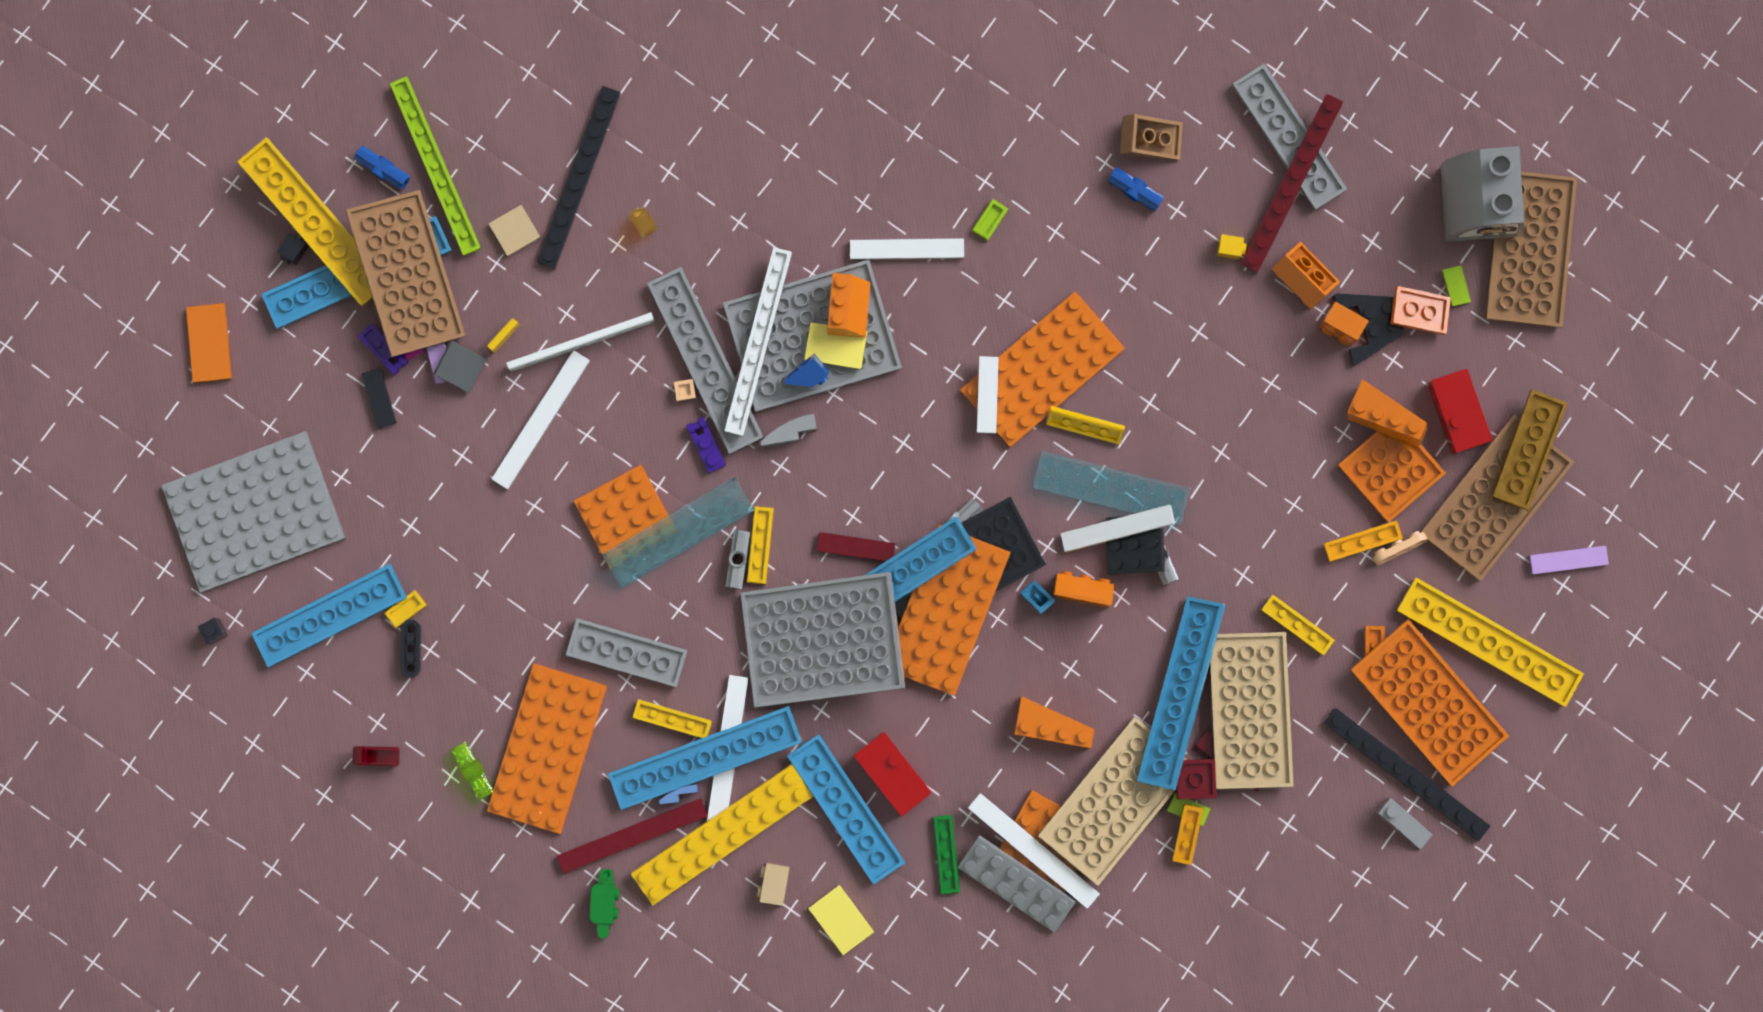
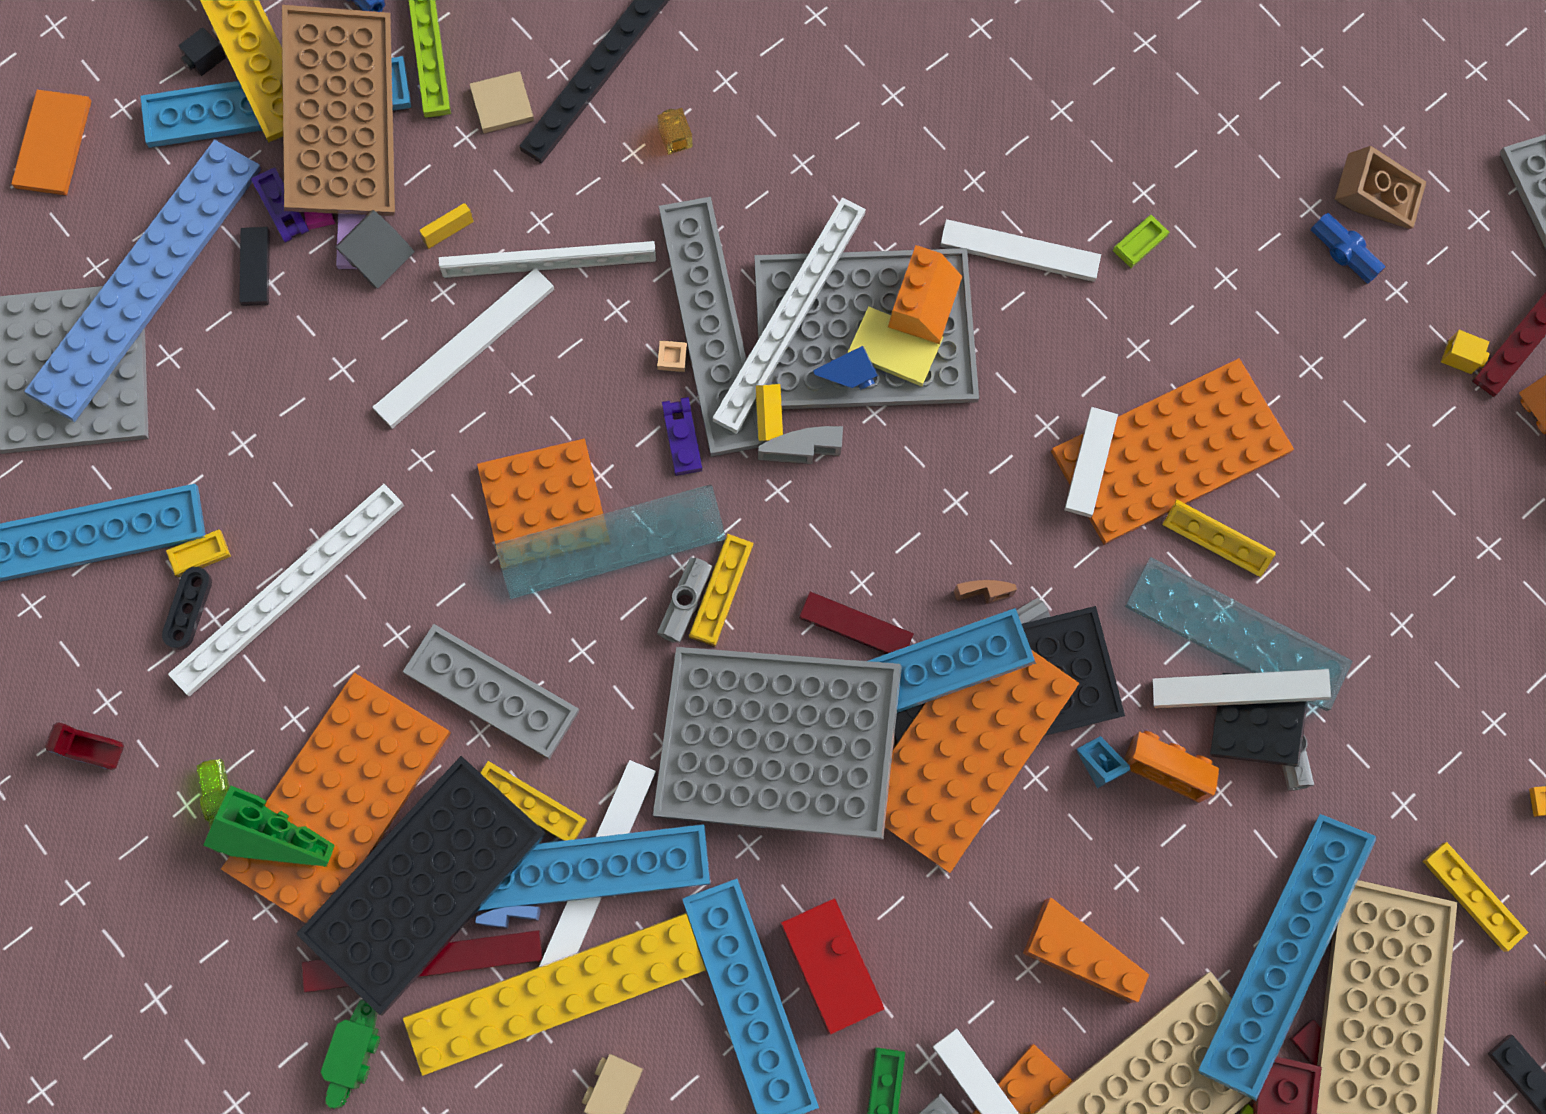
camera: 10 degrees right, 10 degrees down
none -> medium blue plate [24,139,261,422]
none -> white plate [168,484,404,696]
none -> green wedge [203,785,335,867]
none -> black plate [296,756,547,1016]
none -> yellow tile [756,384,783,441]
none -> nougat slope [954,580,1017,604]

